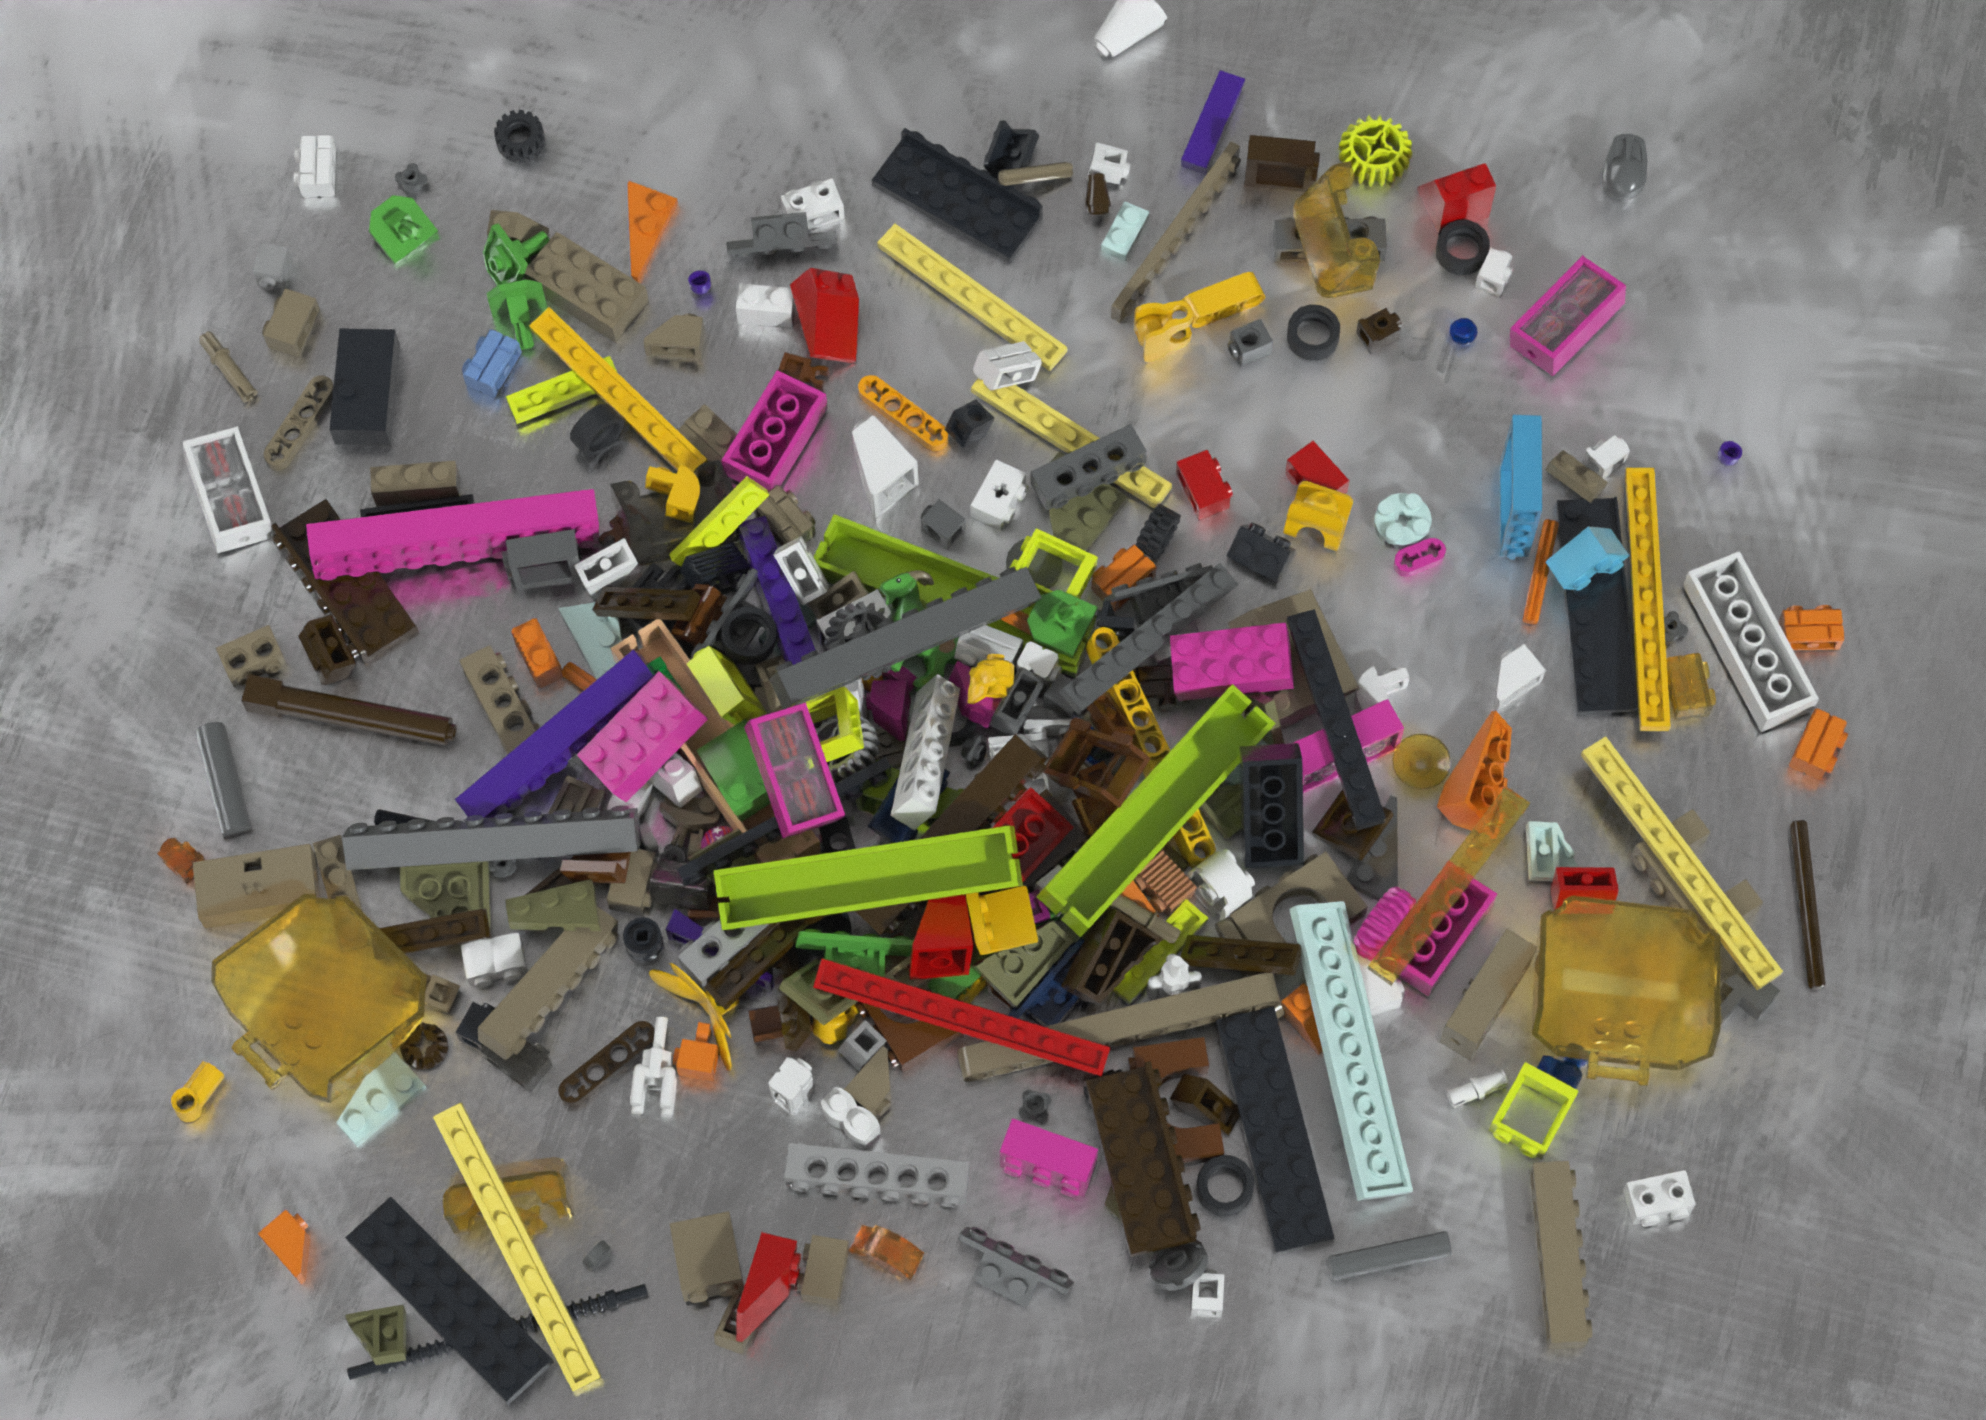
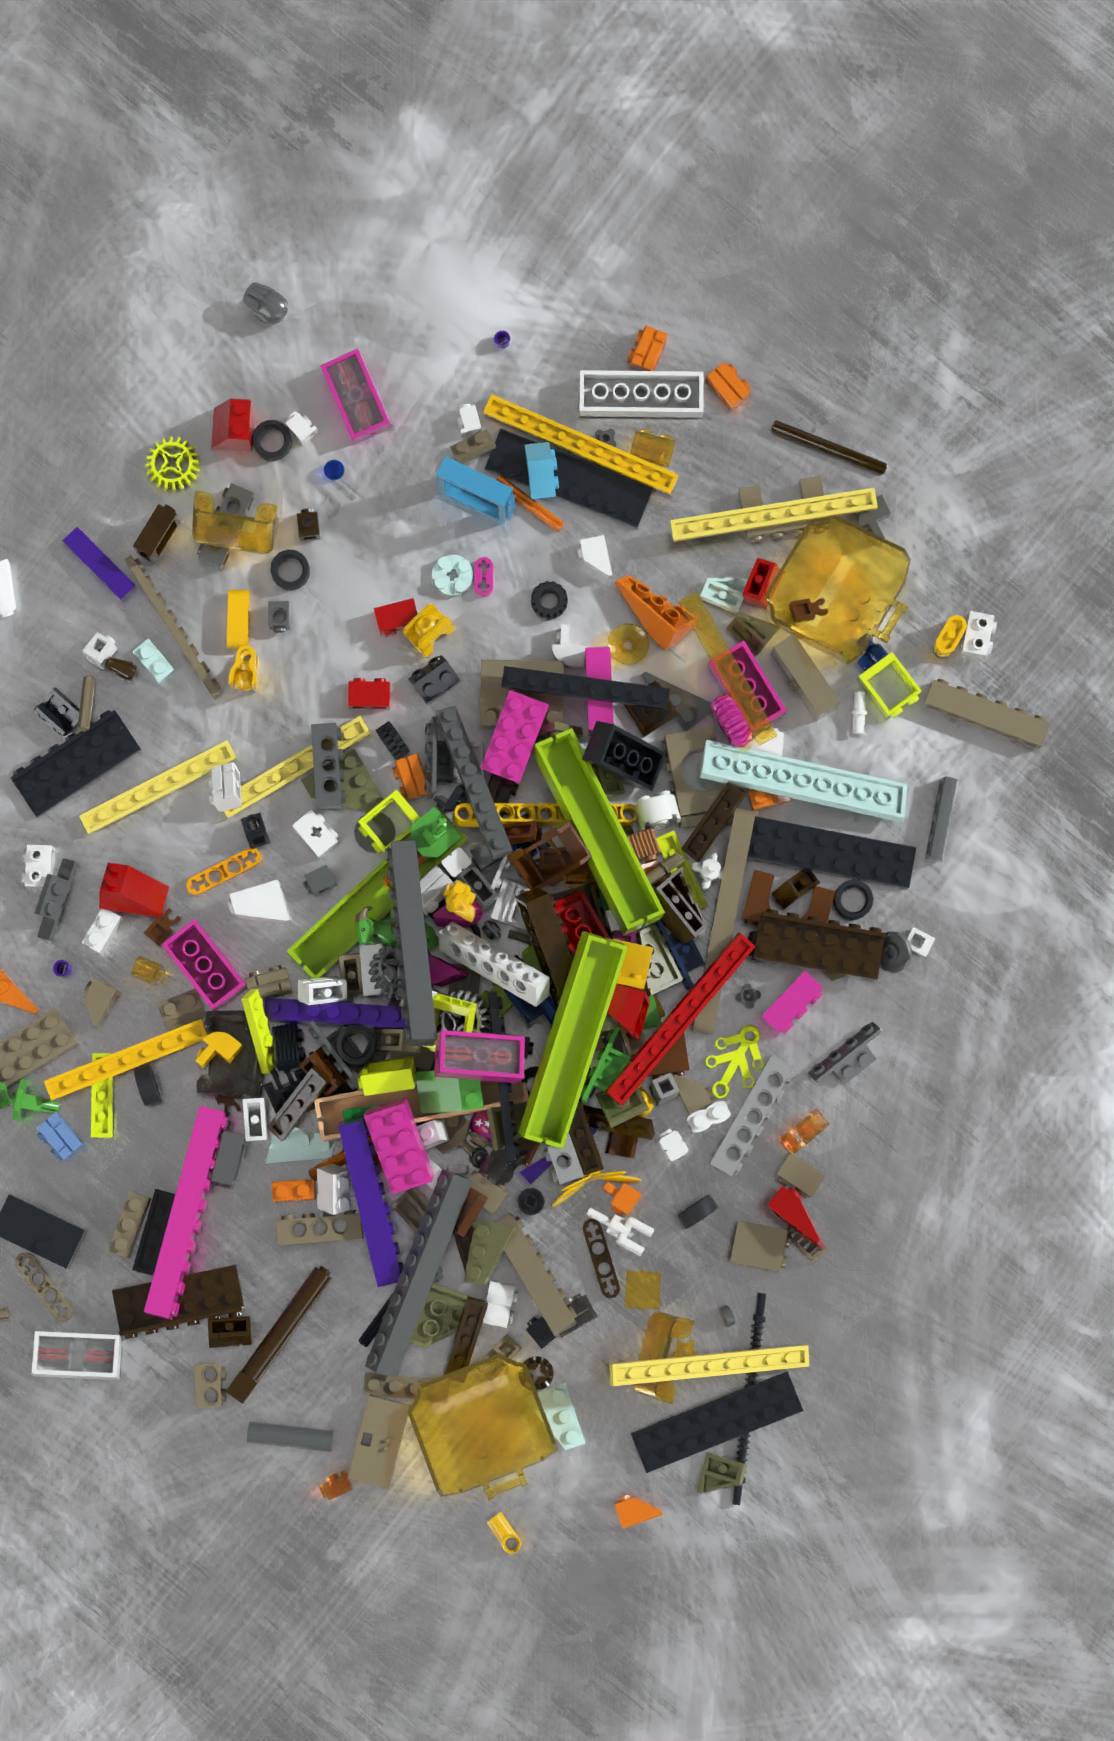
camera: 70 degrees left, 15 degrees up
none -> clear yellow brick [131,956,167,987]
none -> white brick [317,1164,350,1215]
none -> black tyre [531,581,568,620]
none -> clear yellow piece [625,1269,661,1311]
none -> black tyre [677,1194,719,1229]
none -> neon yellow plant [705,1025,765,1098]
none -> olive wing [726,612,780,656]
none -> reddish brown plate [789,598,828,624]
none -> yellow brick [933,615,967,657]

